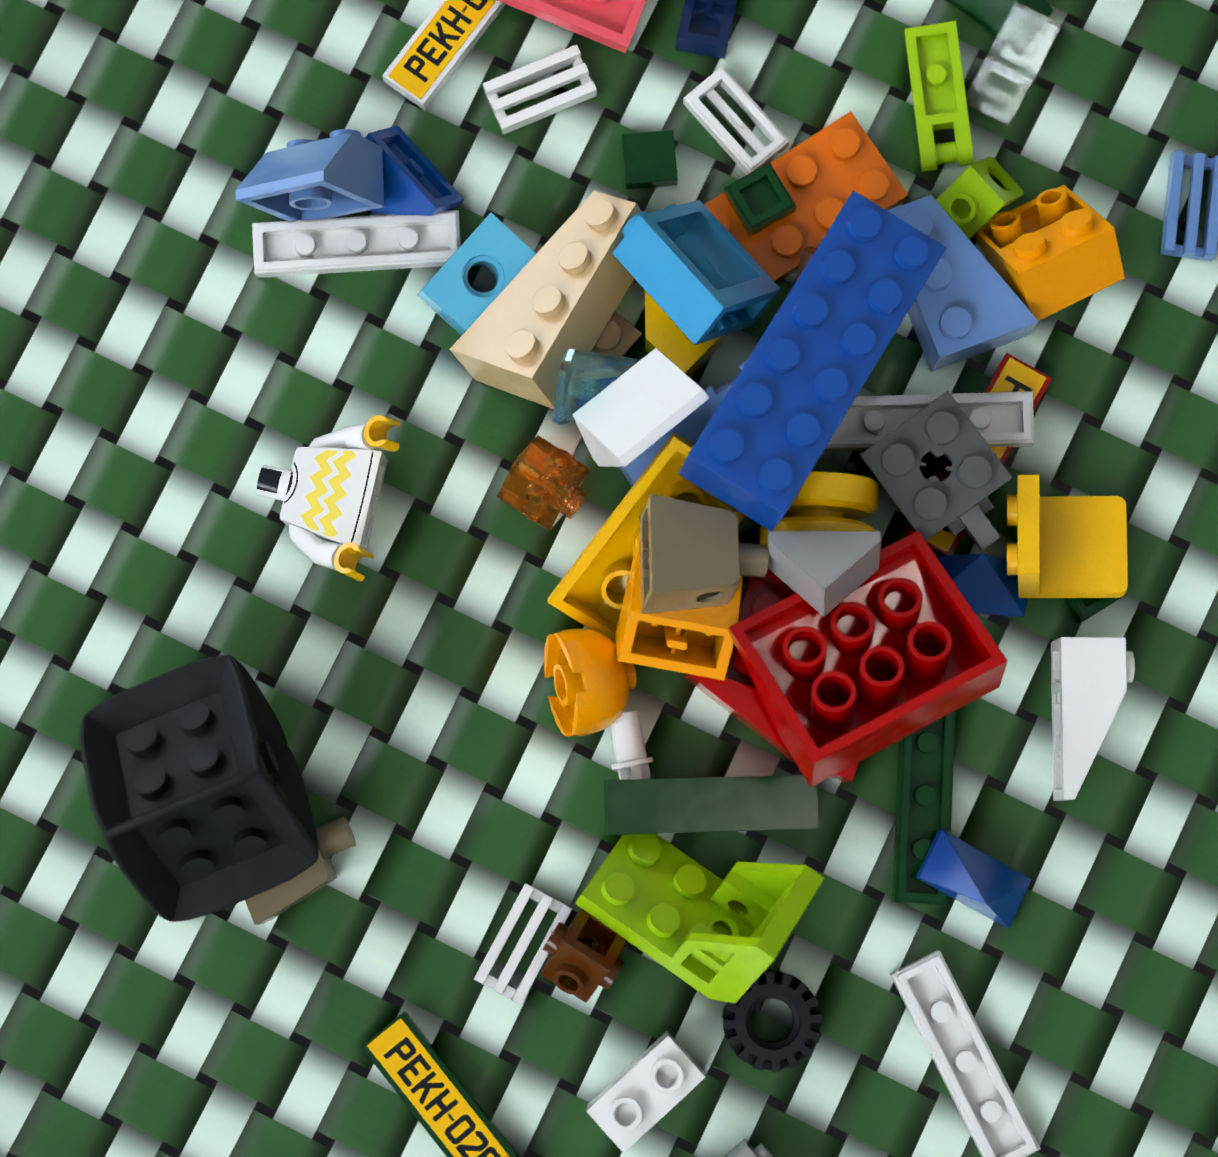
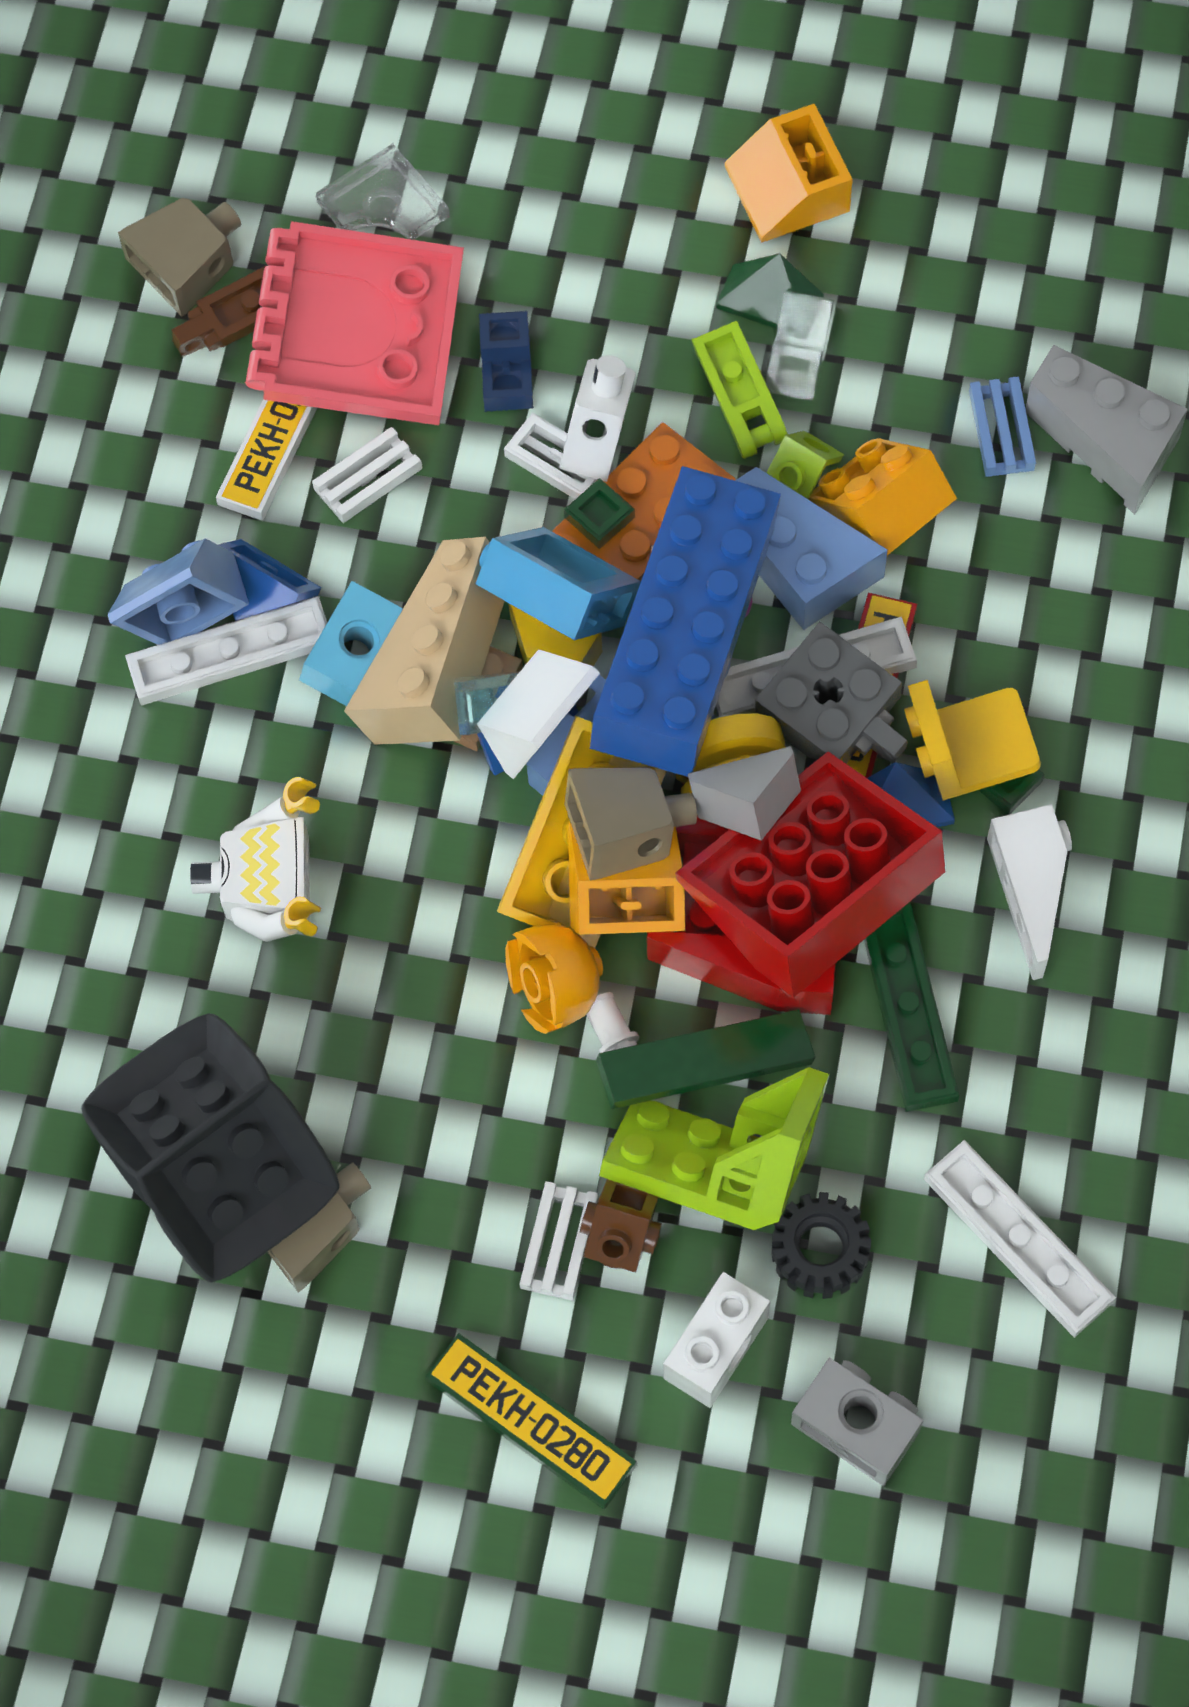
camera: 15 degrees left, 15 degrees down
clear orange brick [497,435,591,531] -> none
dark green tile [622,130,678,189] -> none
blue slope [916,829,1032,928] -> none
none -> white torso [559,355,636,482]

